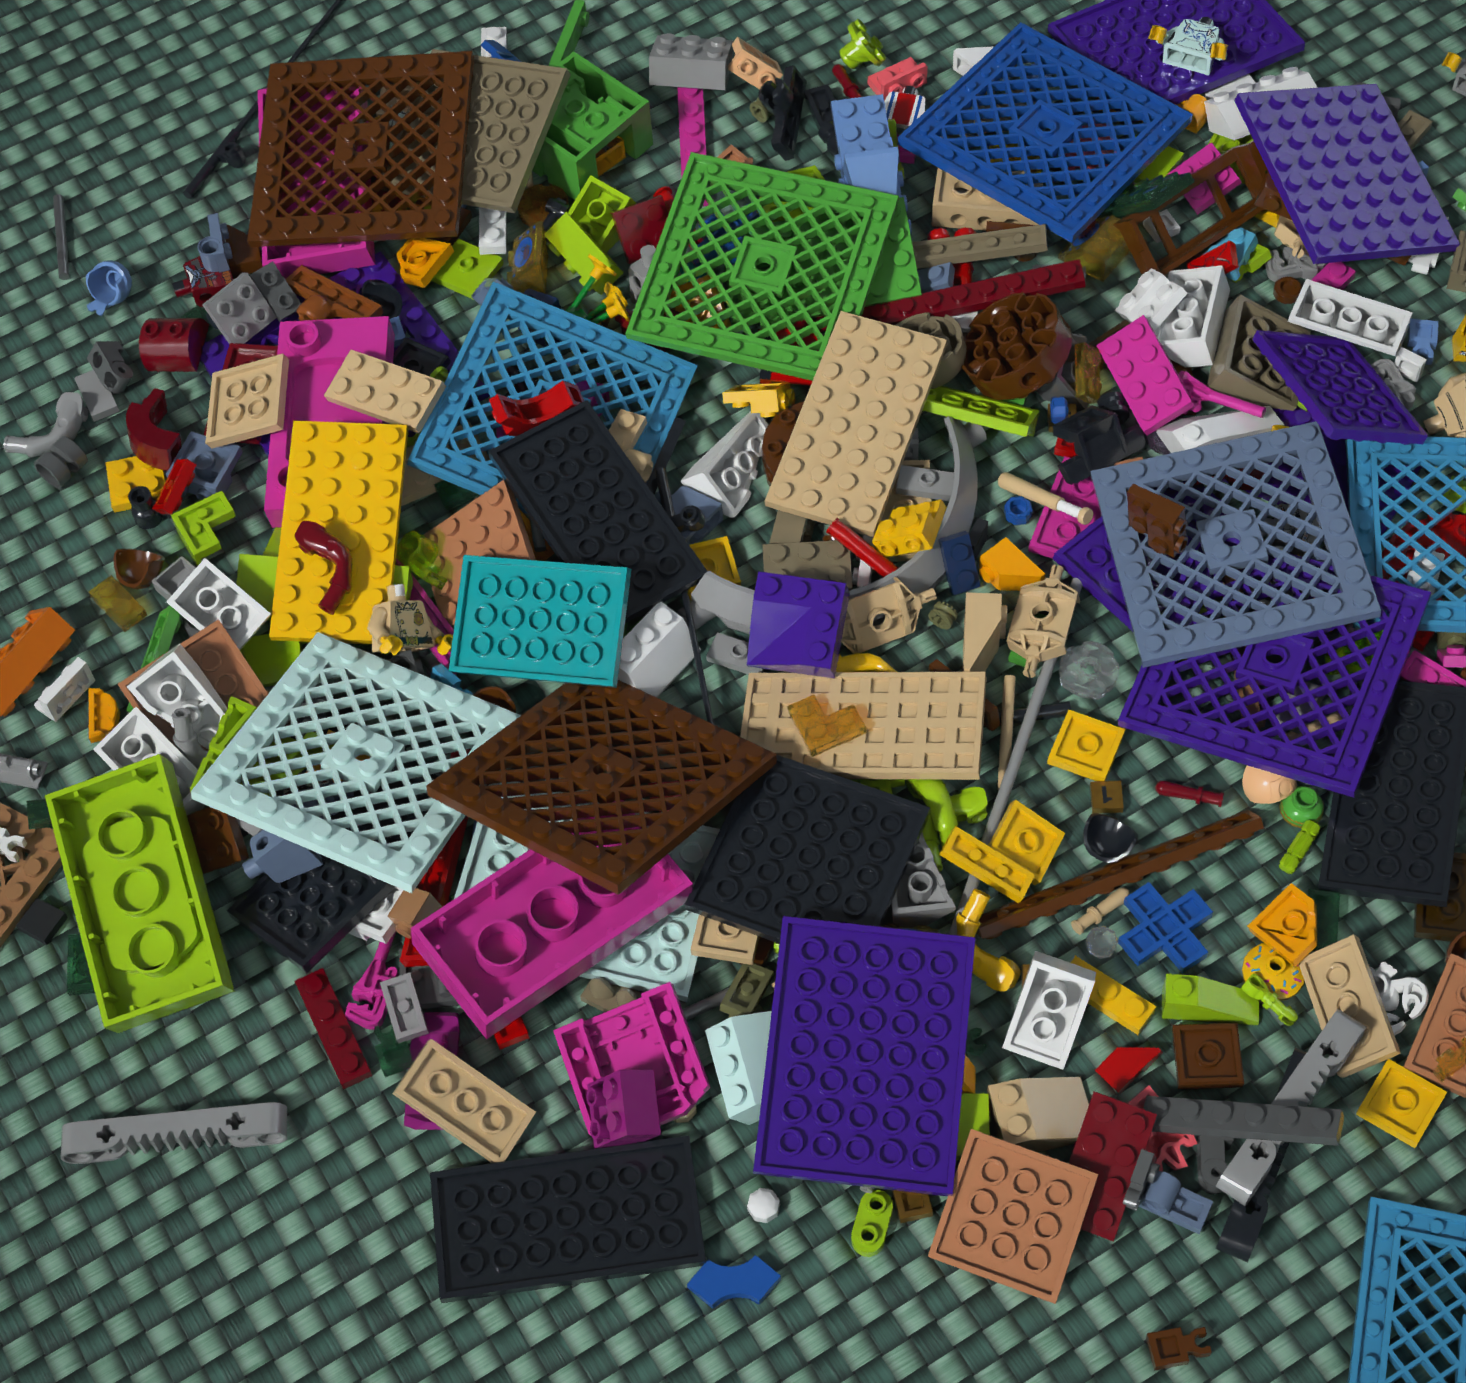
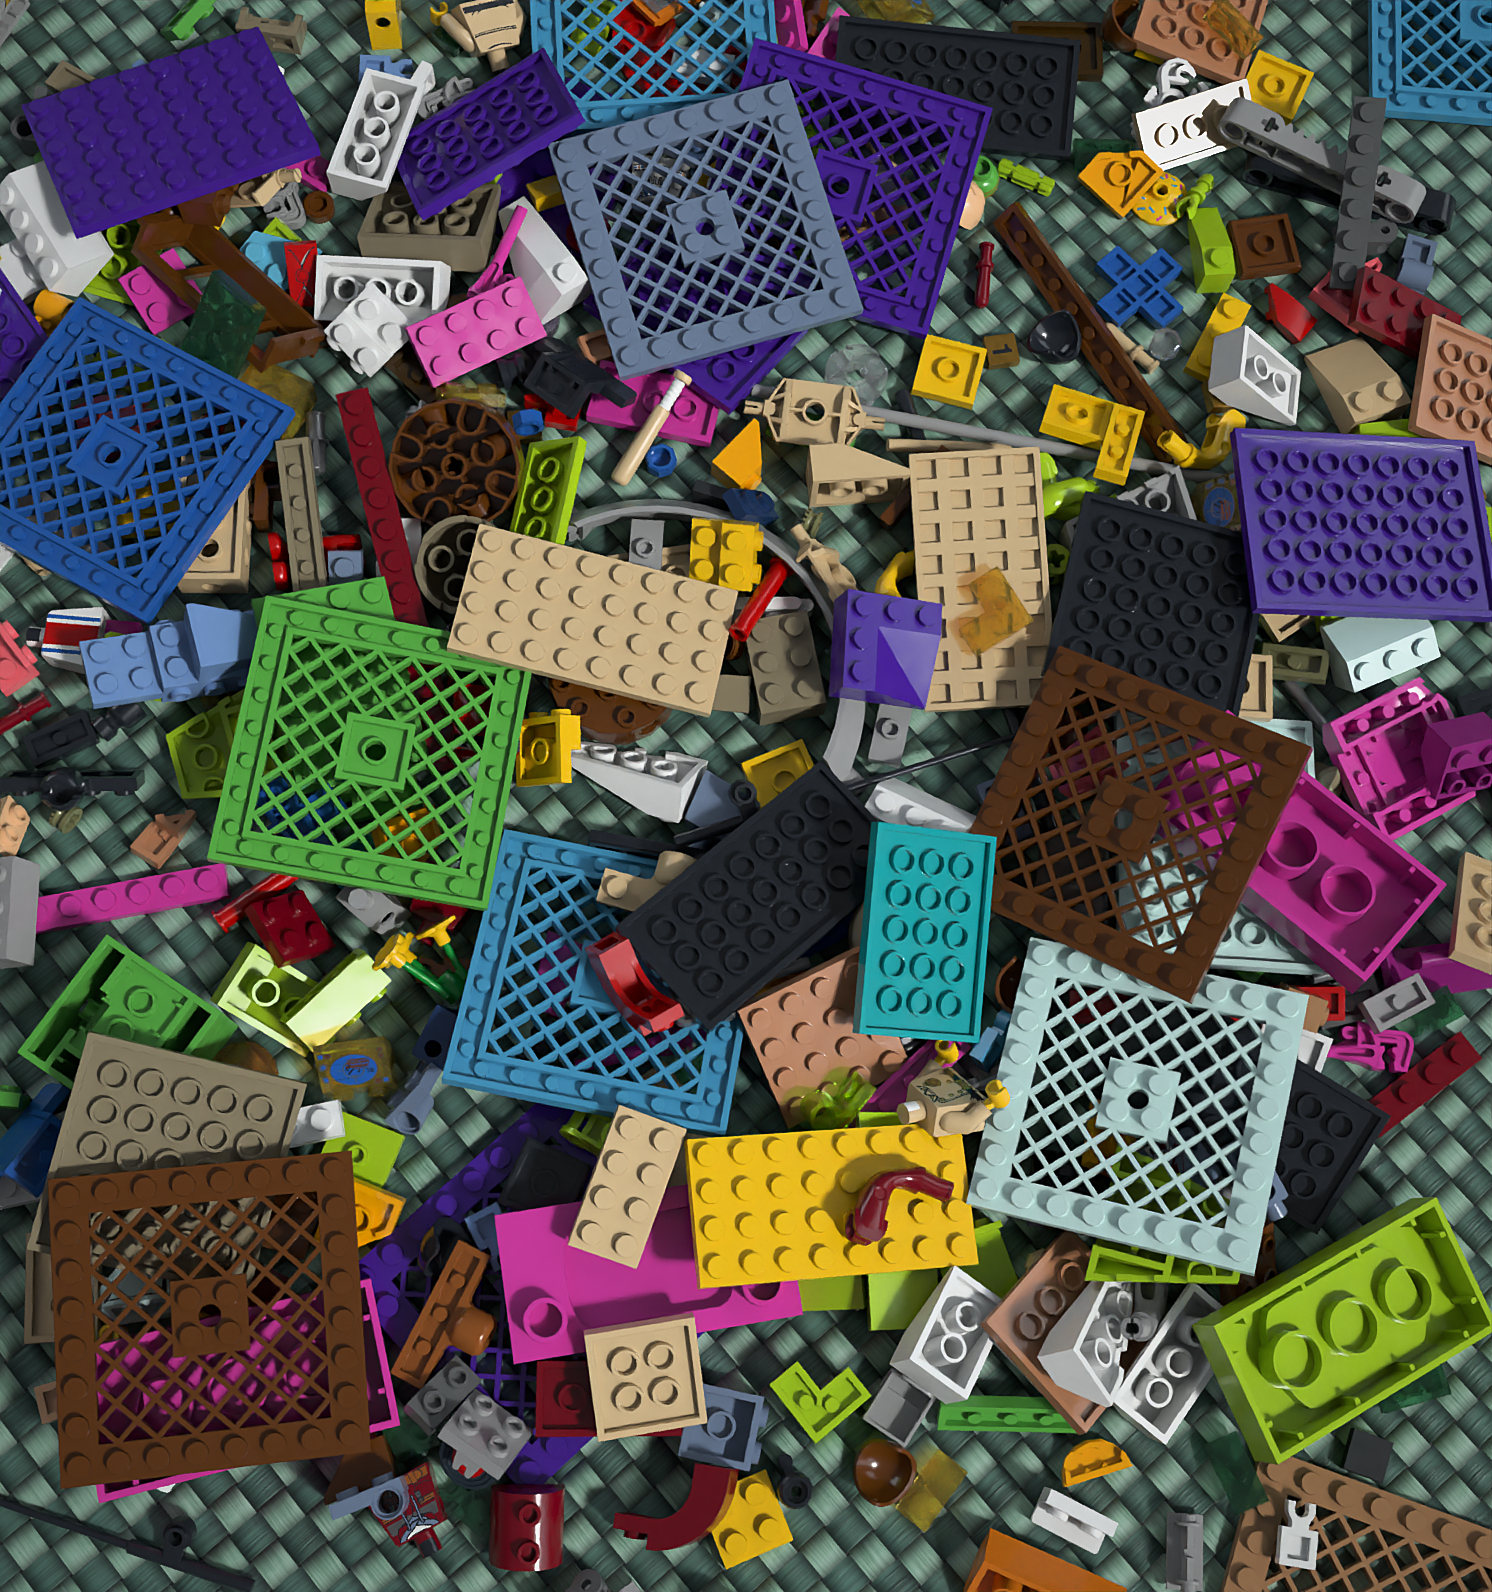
camera: 110 degrees left, 15 degrees up
red plate [152,459,197,515] -> none
black bar [531,197,571,246] -> none
dark grey plate [1123,1149,1160,1211] -> none
reddish brown plate [1127,484,1188,557] -> none

